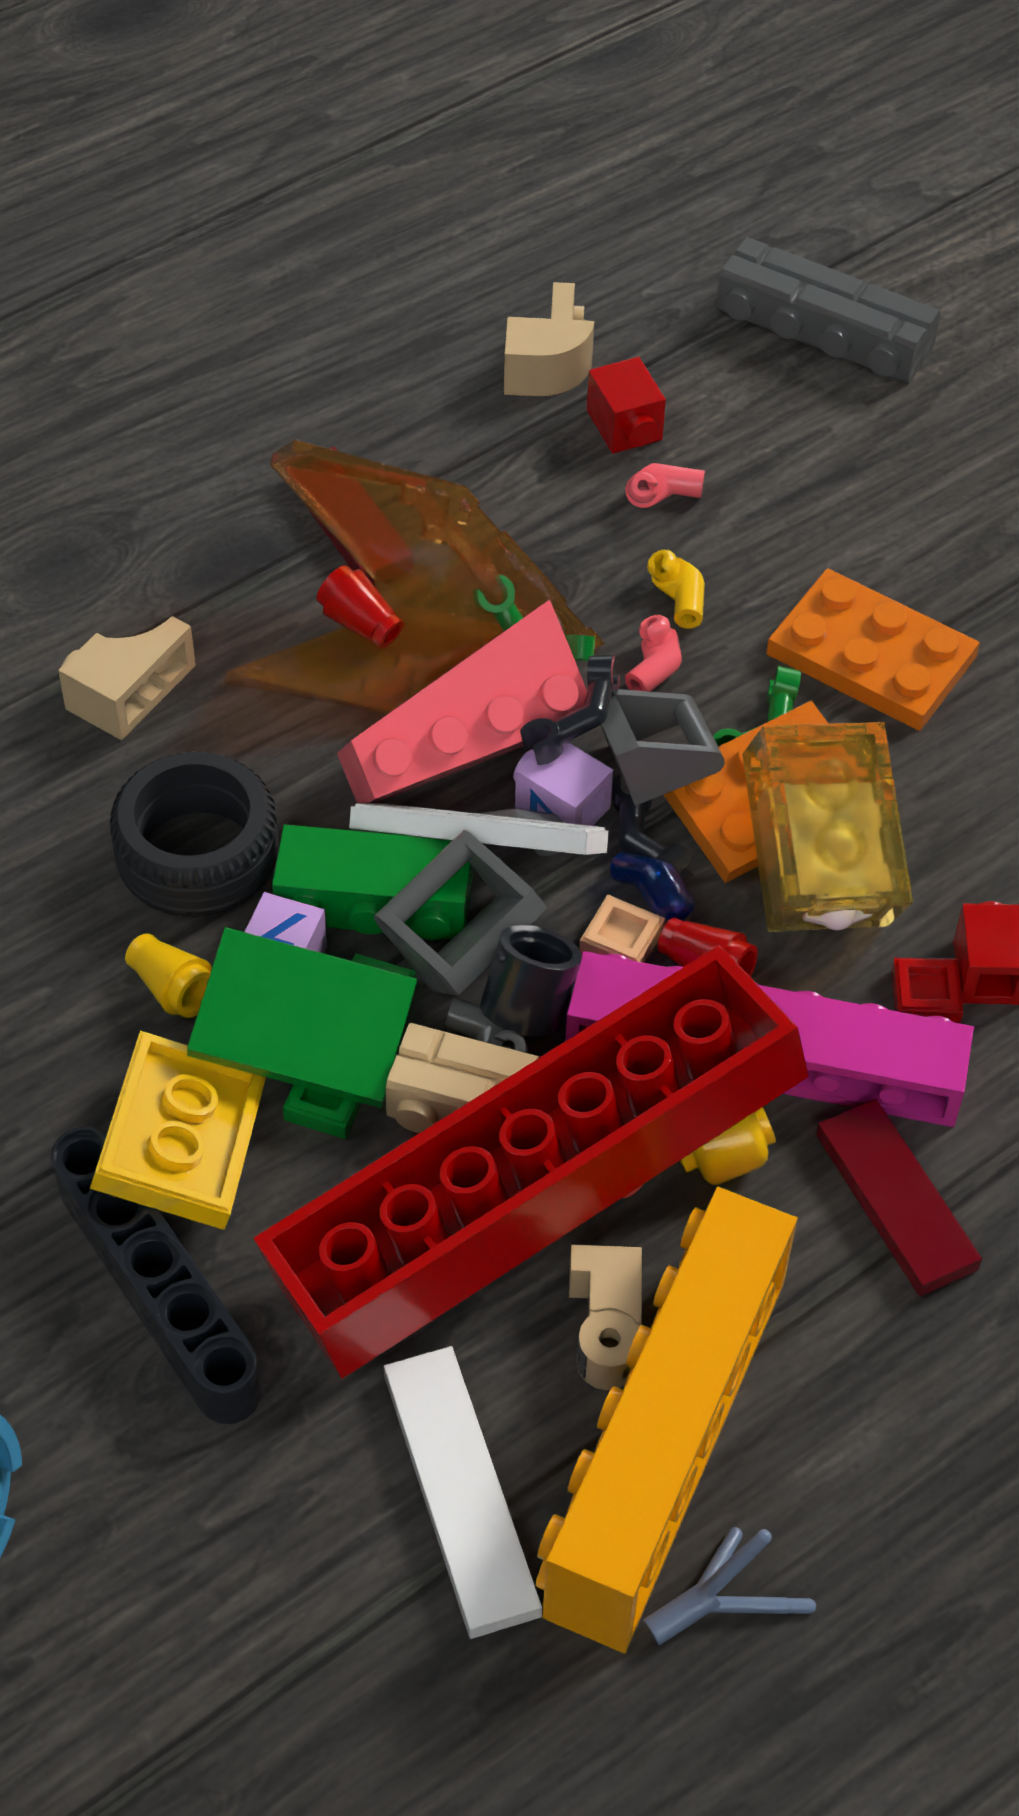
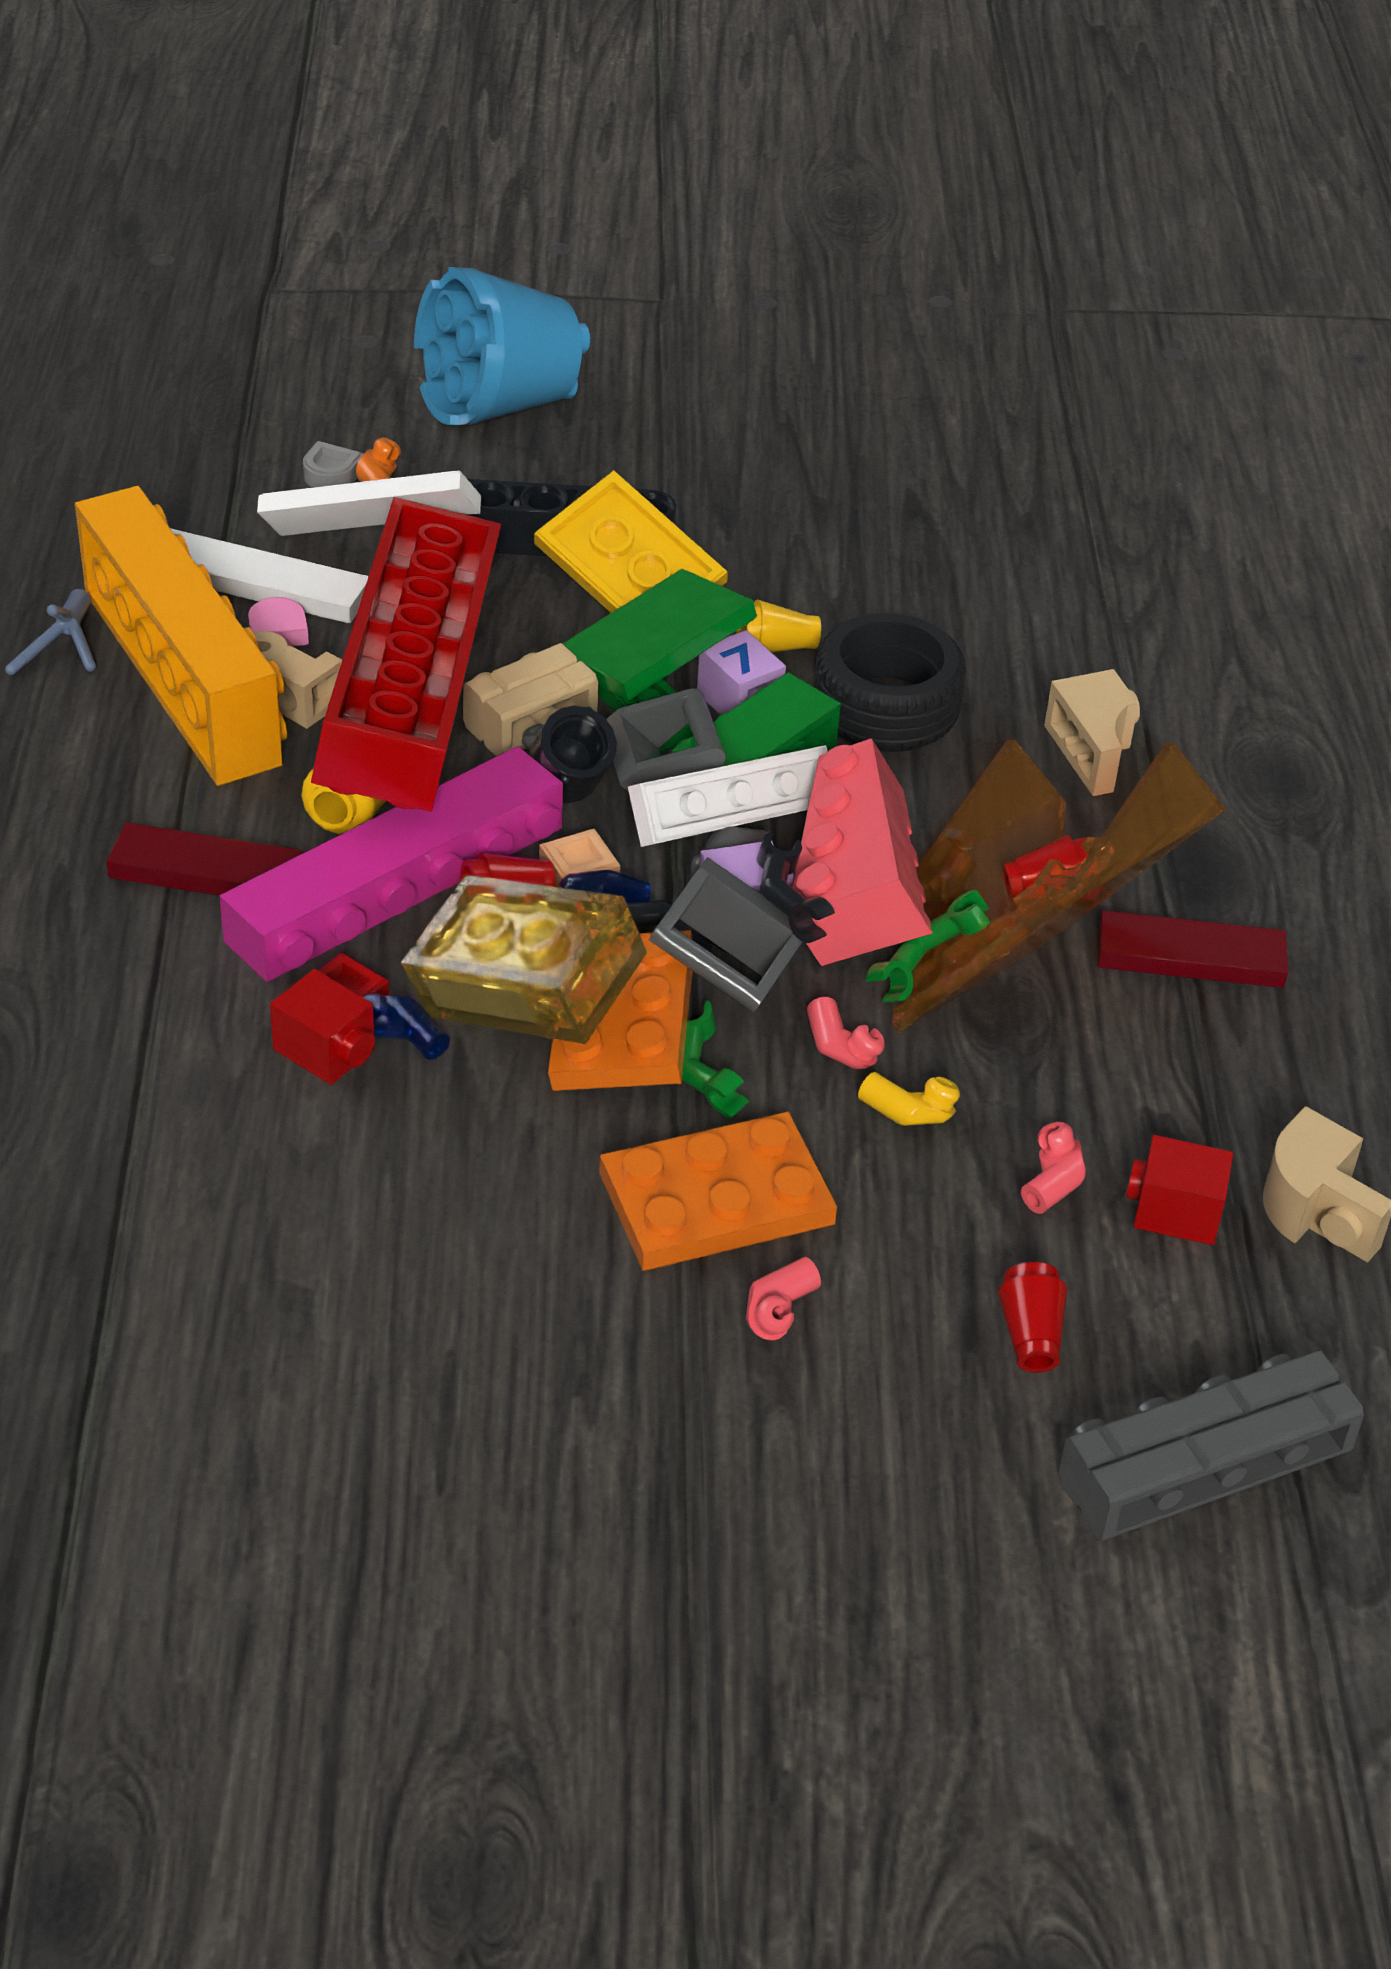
camera: 125 degrees right, 10 degrees down
none -> bright pink tile [248,597,309,646]
none -> white tile [257,470,481,536]
none -> light grey tile [303,441,364,488]
none -> orange arm [356,437,401,482]
none -> clear blue arm [363,993,450,1060]
none -> coral arm [746,1257,821,1340]
none -> red cone [997,1262,1068,1373]

